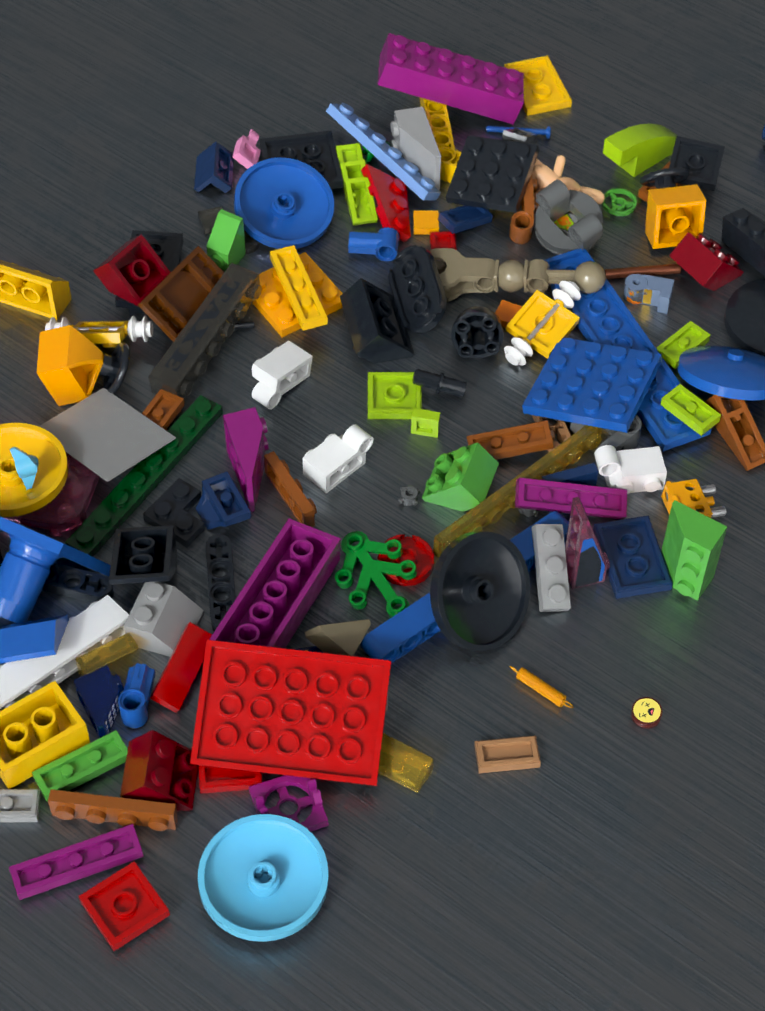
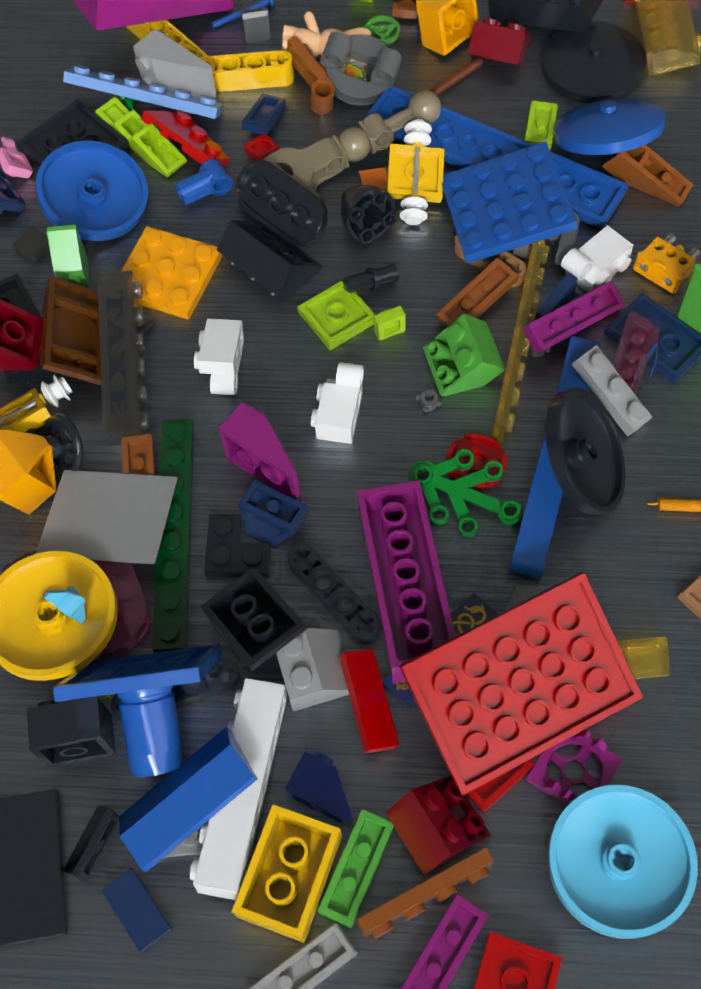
camera: 30 degrees left, 10 degrees up
clear yellow slope [75,633,139,679] -> none
blue piece [118,663,156,729] -> none
dark orange plate [264,451,317,527] -> none
yellow plate [270,245,328,331] -> none
dark tan slope [305,619,371,656] -> none
light orange tile [413,211,439,235] -> none
black plate [445,135,539,213] -> none
sand blue leg [624,274,674,314] -> none
lime plate [660,384,721,436] -> none

